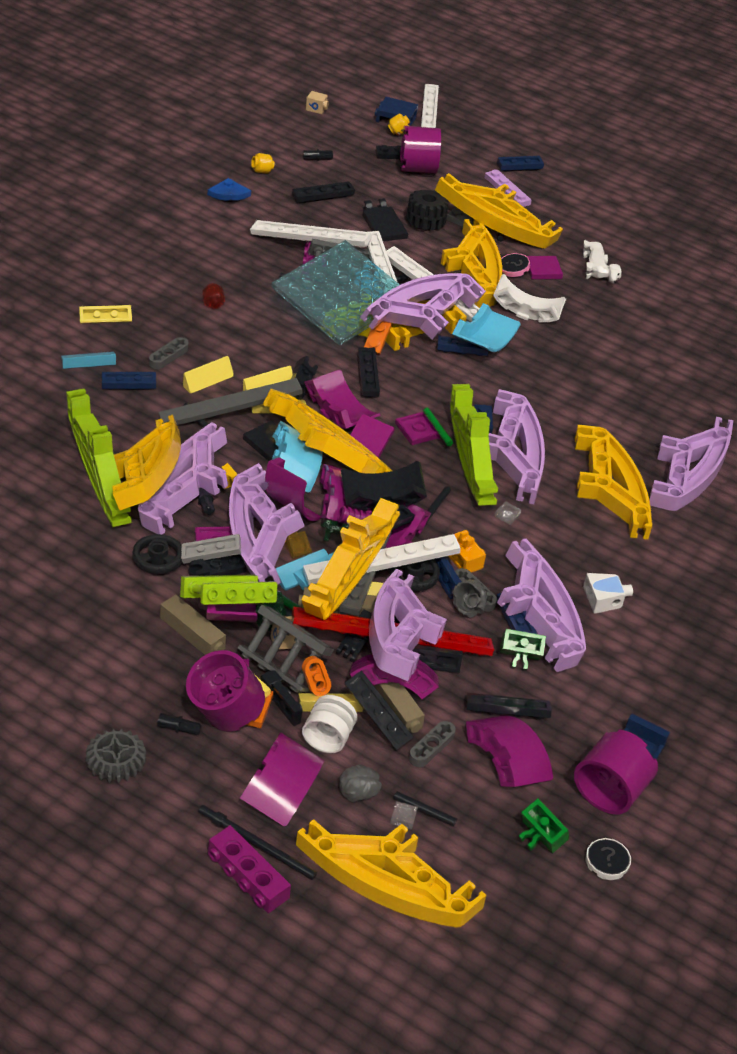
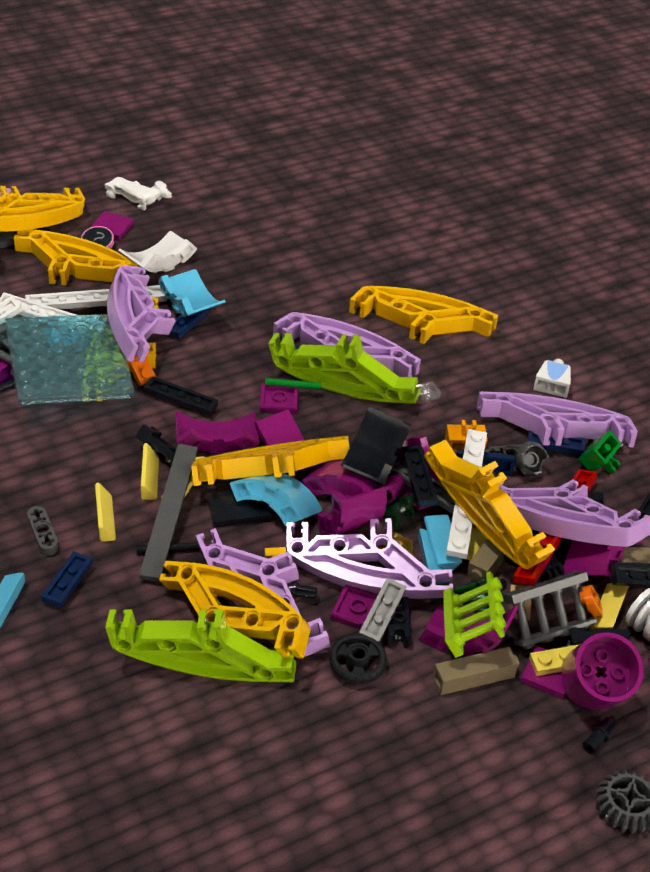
camera: 60 degrees left, 0 degrees up
lavender piece [649,417,733,511] -> none

